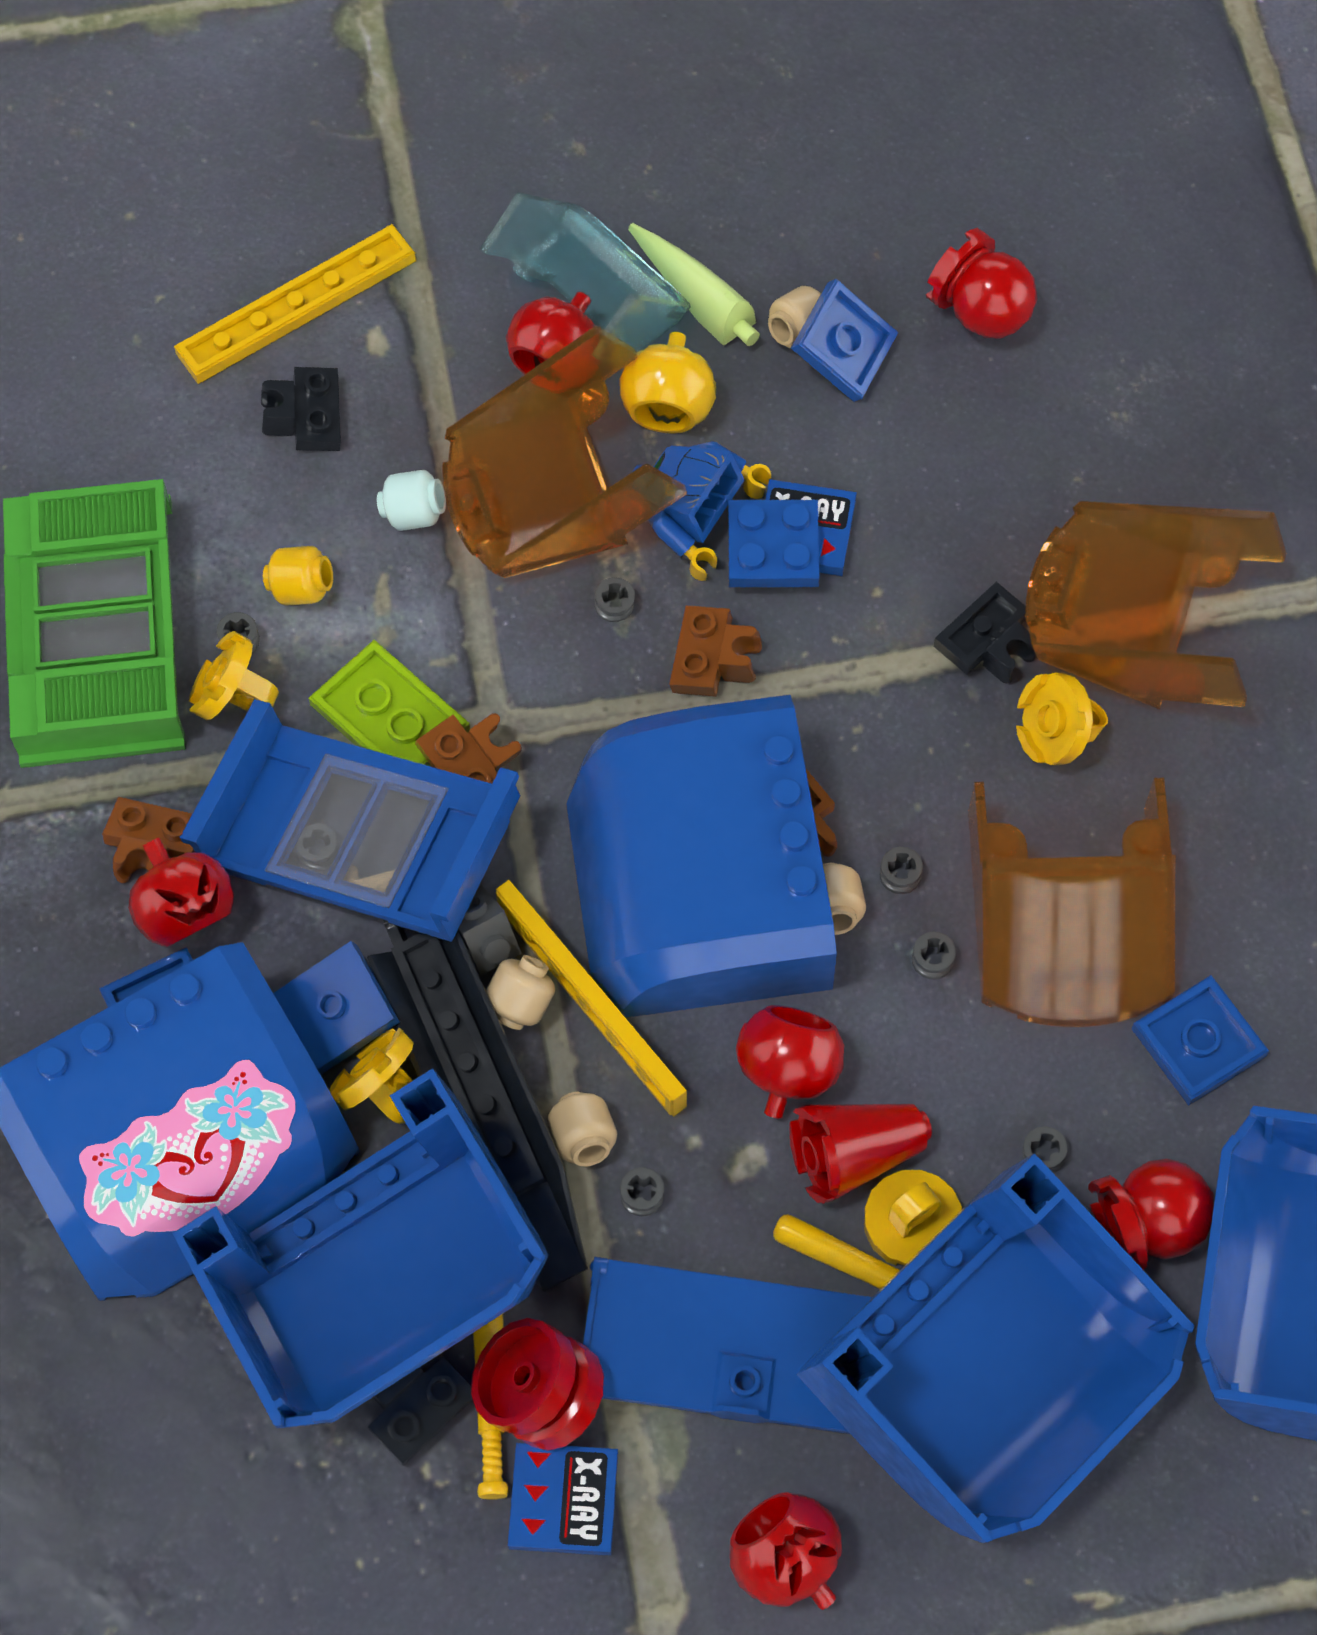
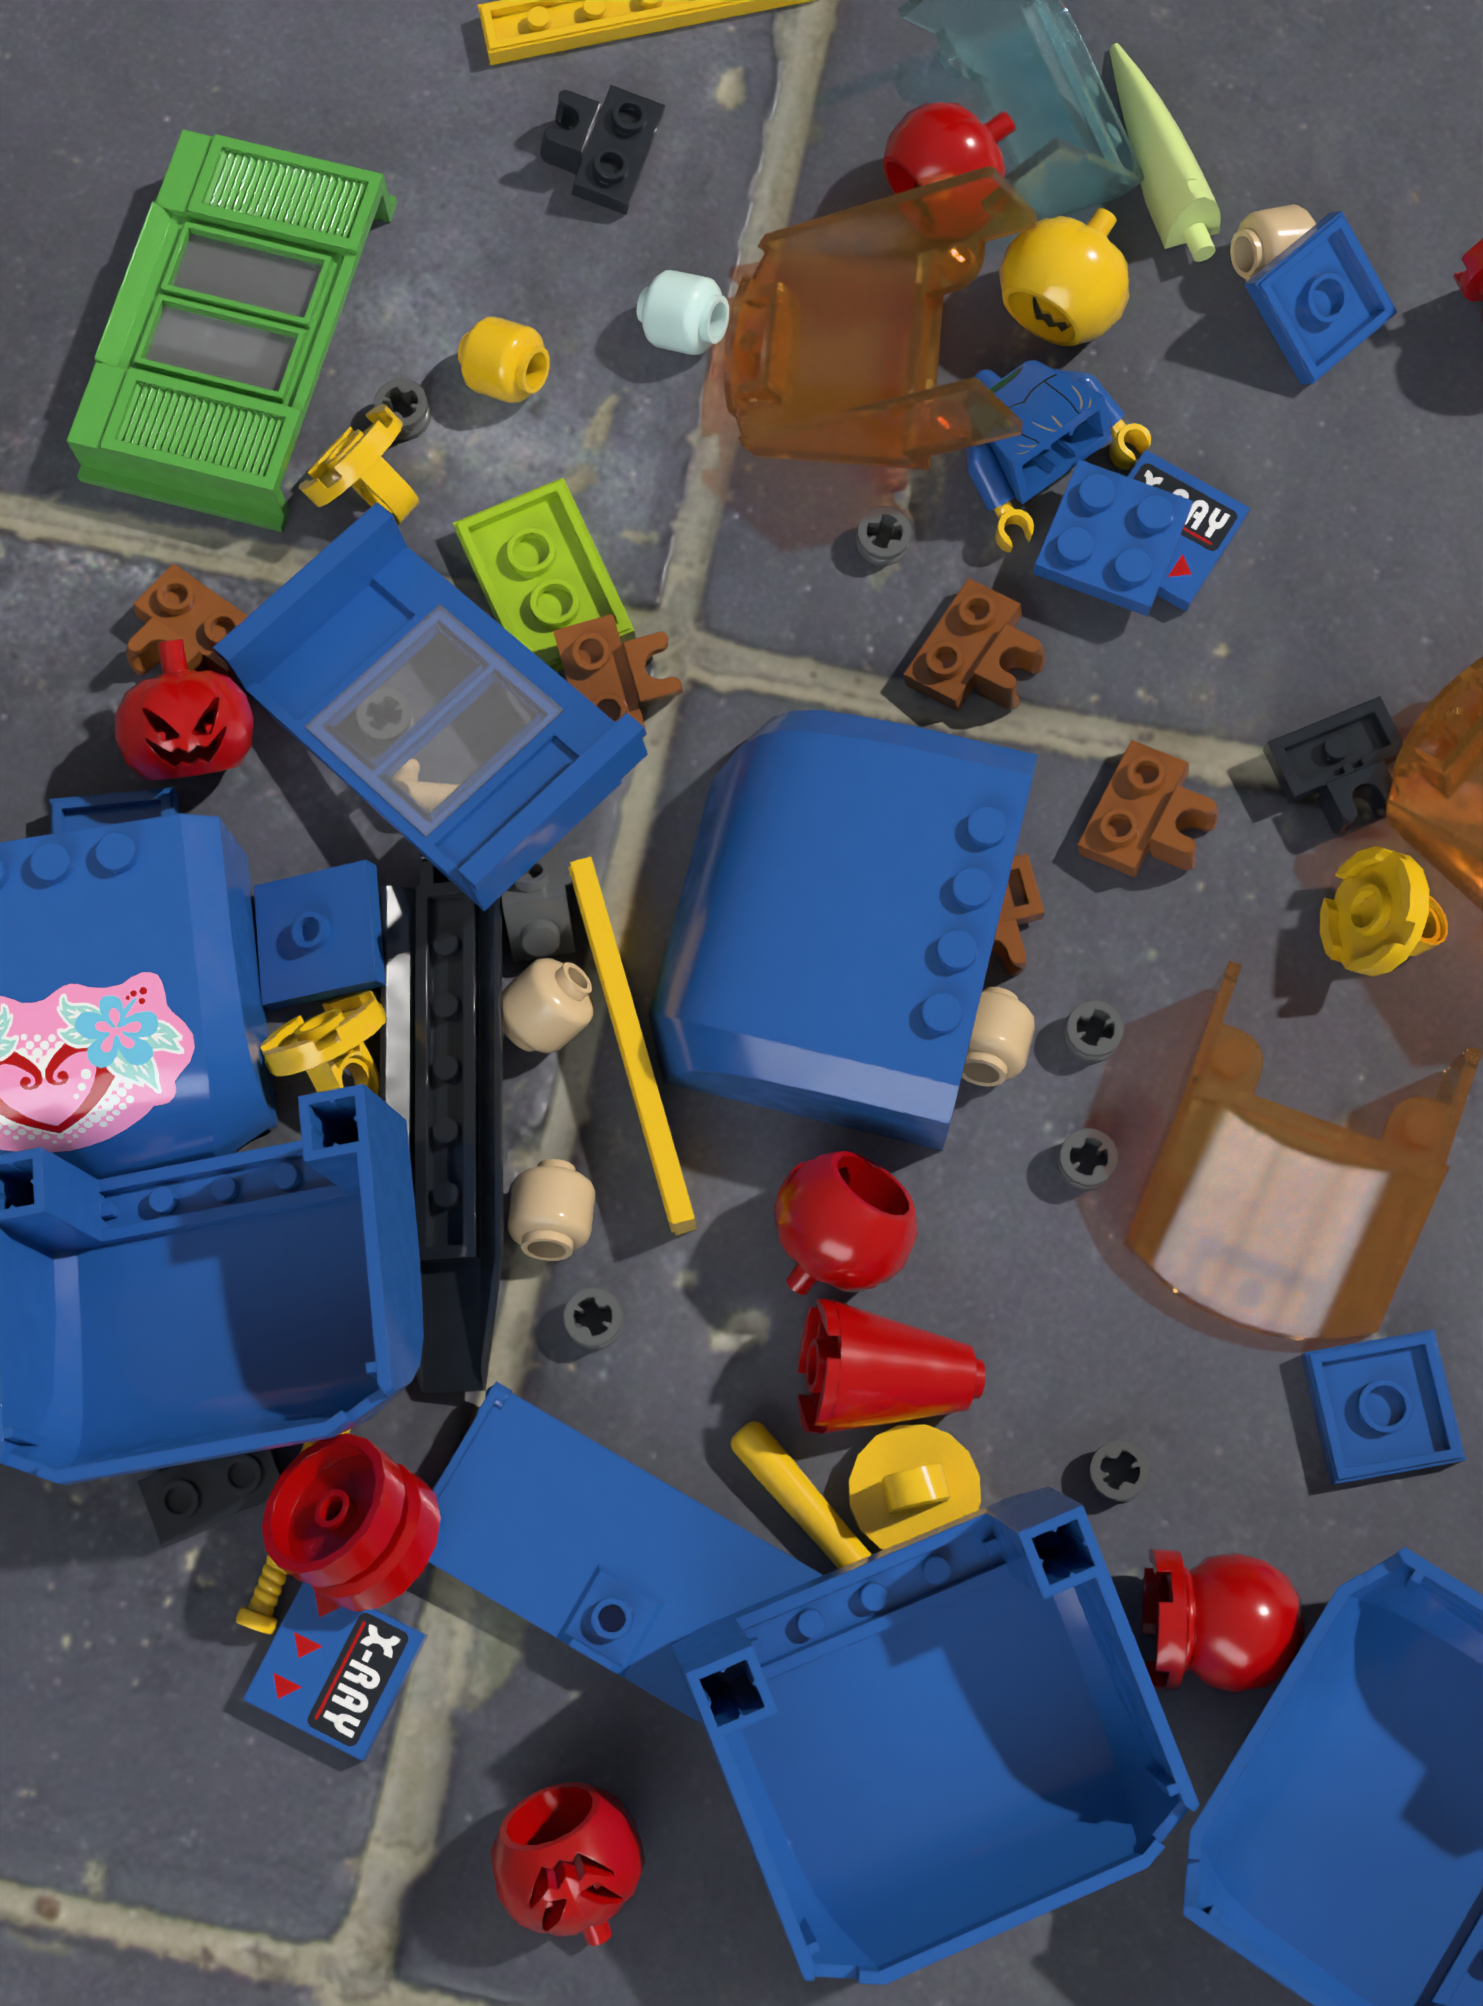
camera: 25 degrees right, 10 degrees up
none -> dark orange plate [1077,740,1219,878]

